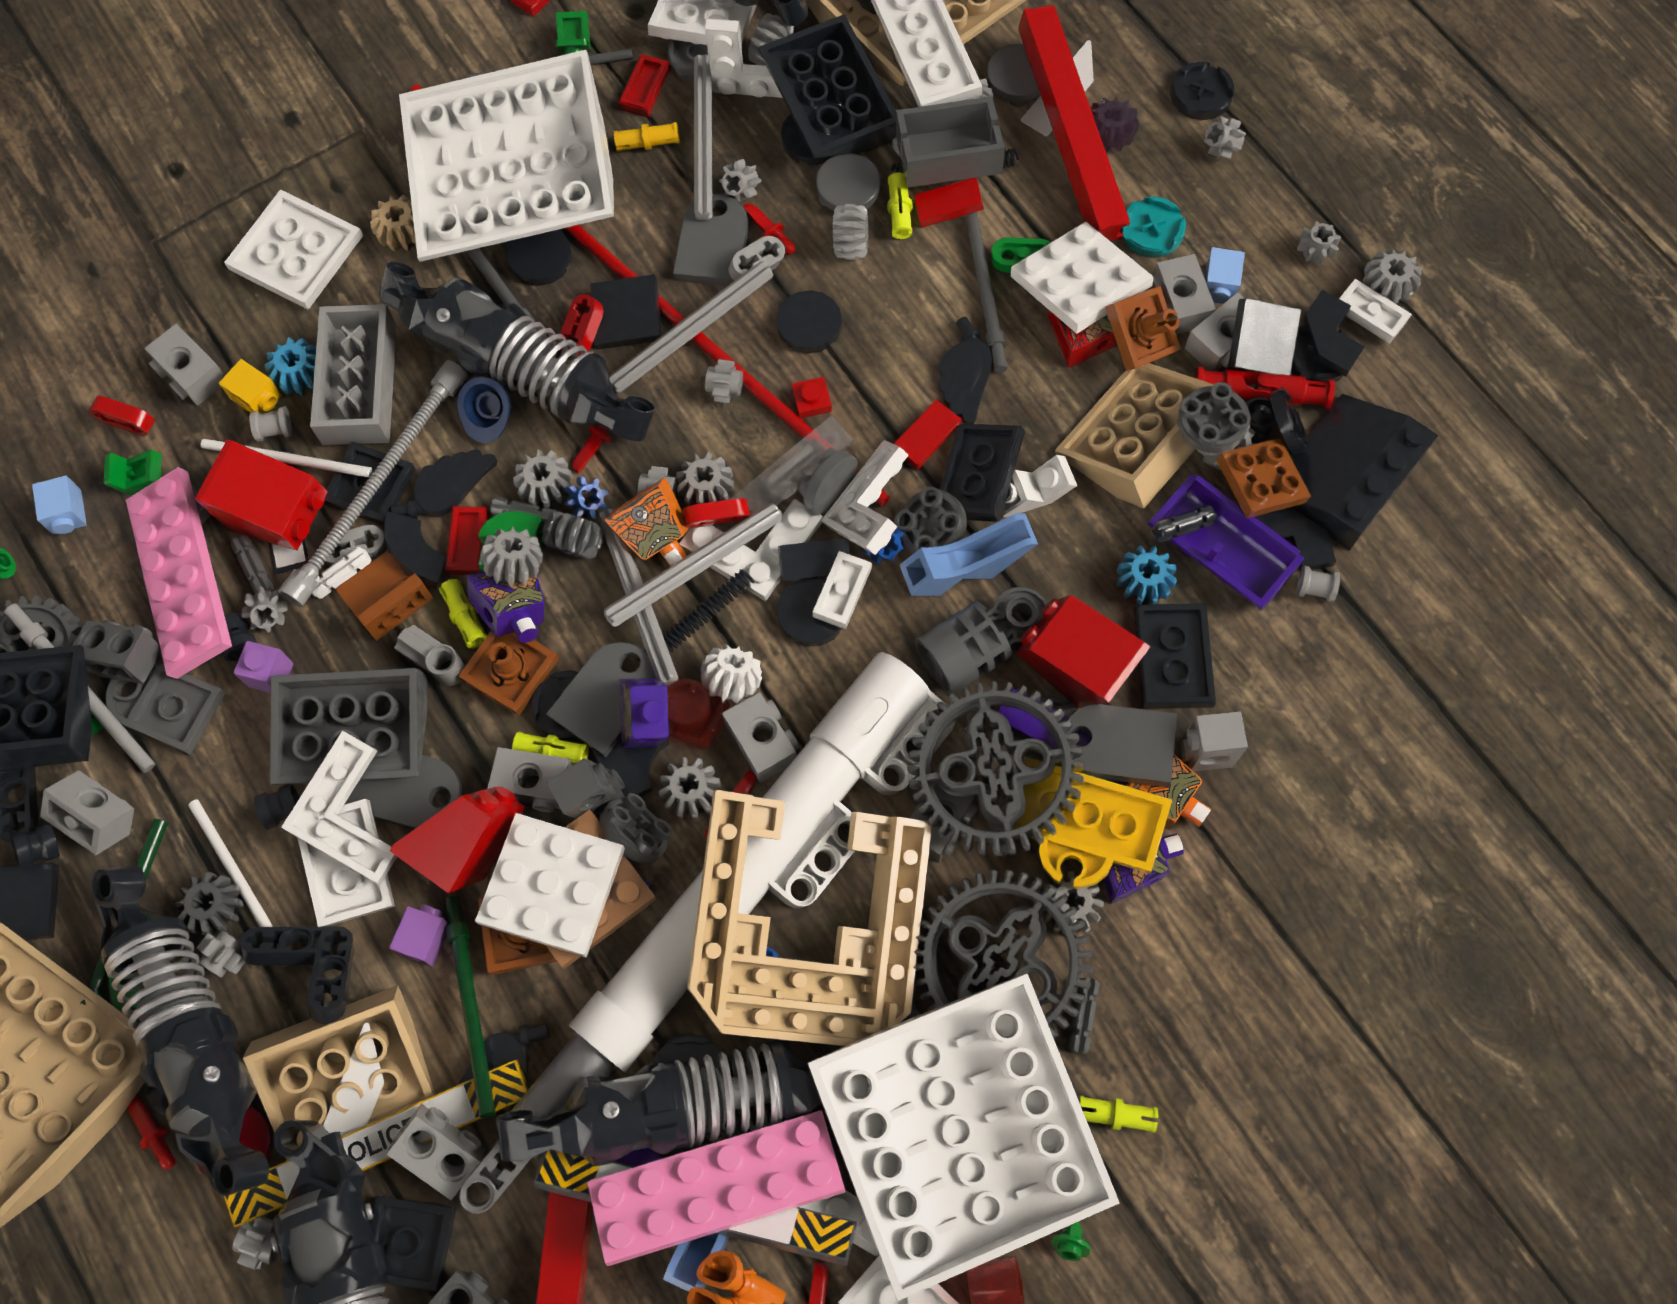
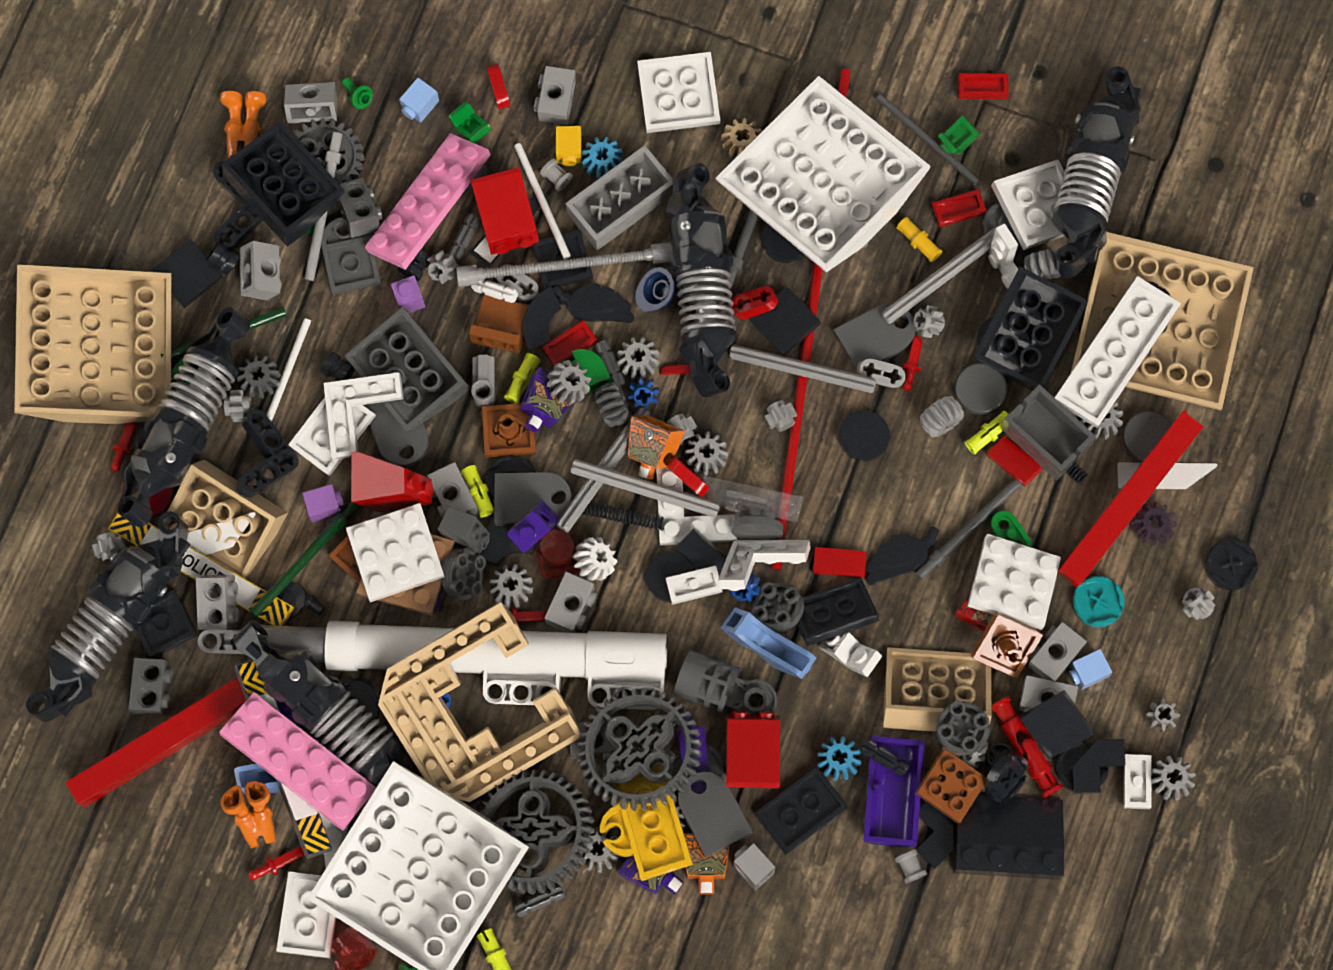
camera: 55 degrees right, 5 degrees up
red plate [791,377,832,419] -> none

